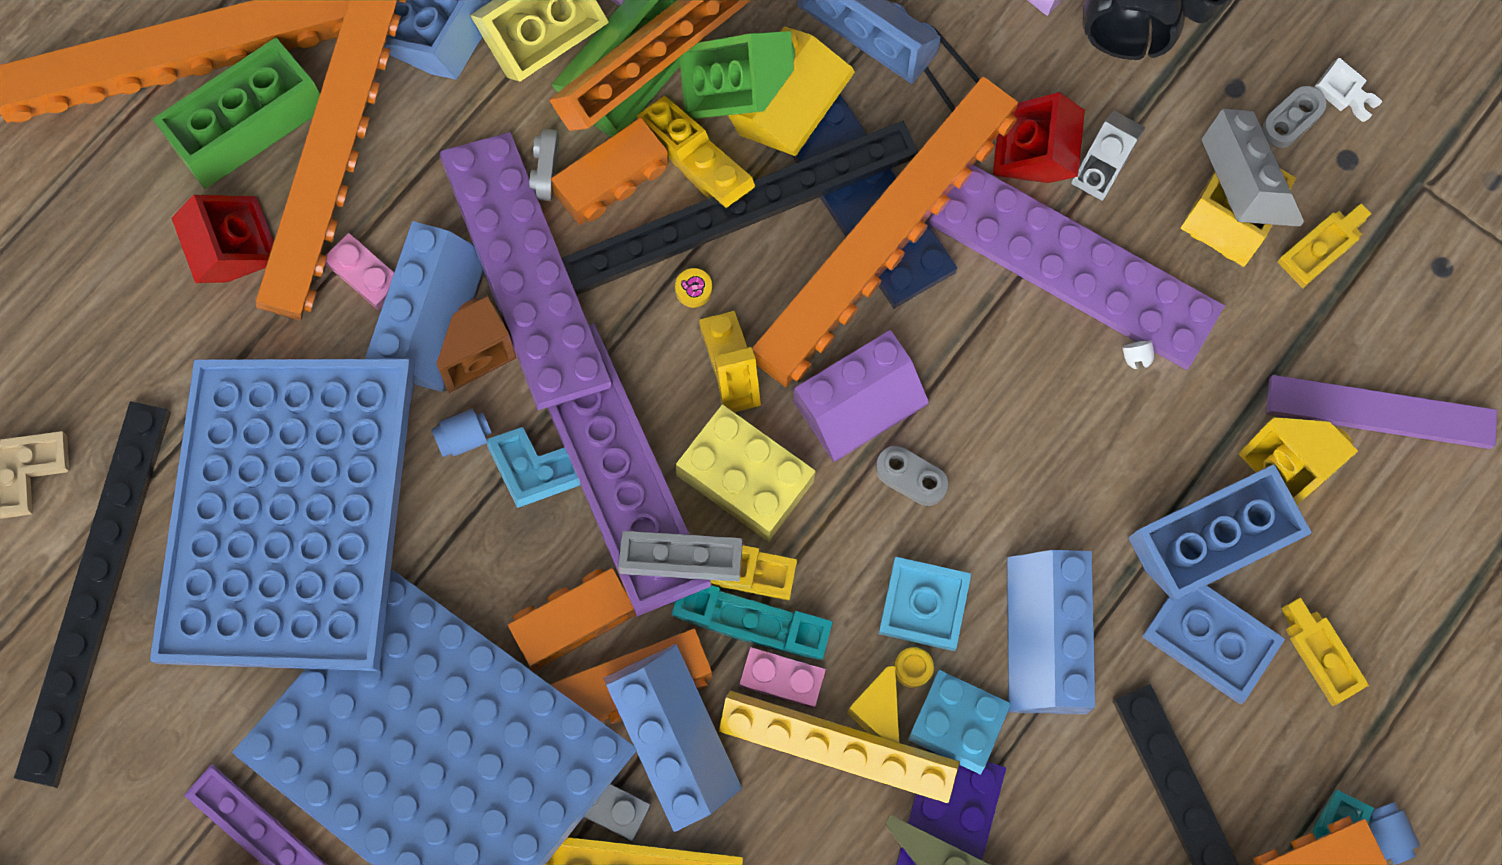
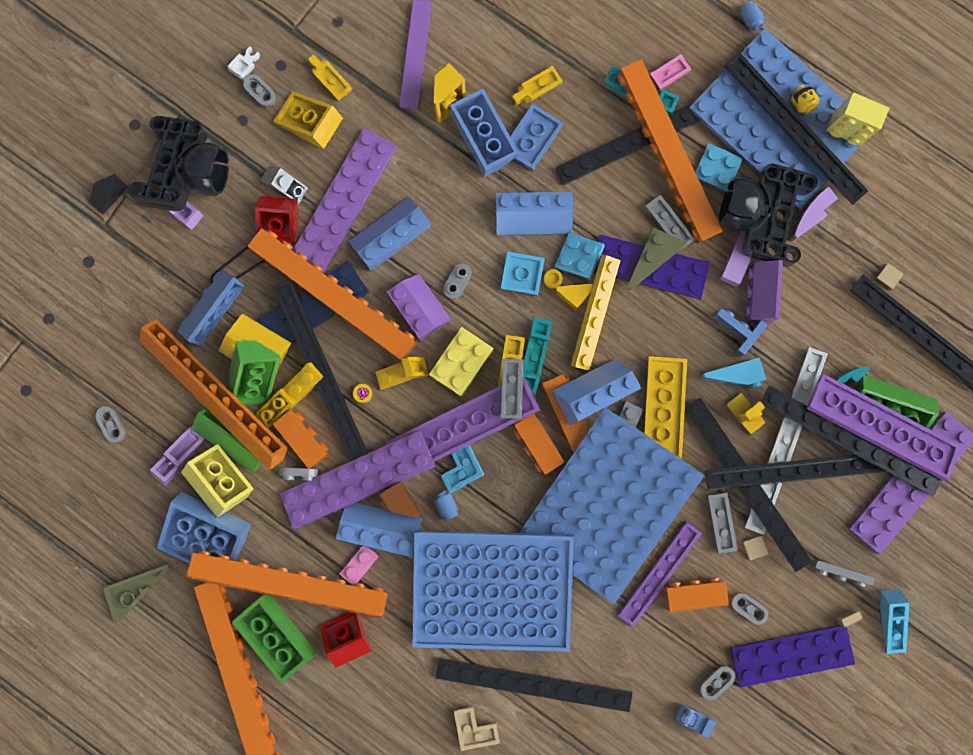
camera: 85 degrees left, 10 degrees up
bright pink plate [739,647,826,709] -> none
white hinge [1122,340,1154,369] -> none
light grey slope [1201,109,1304,226] -> none
medium blue brick [1368,801,1421,865] -> none
none -> medium blue slope [348,197,431,272]

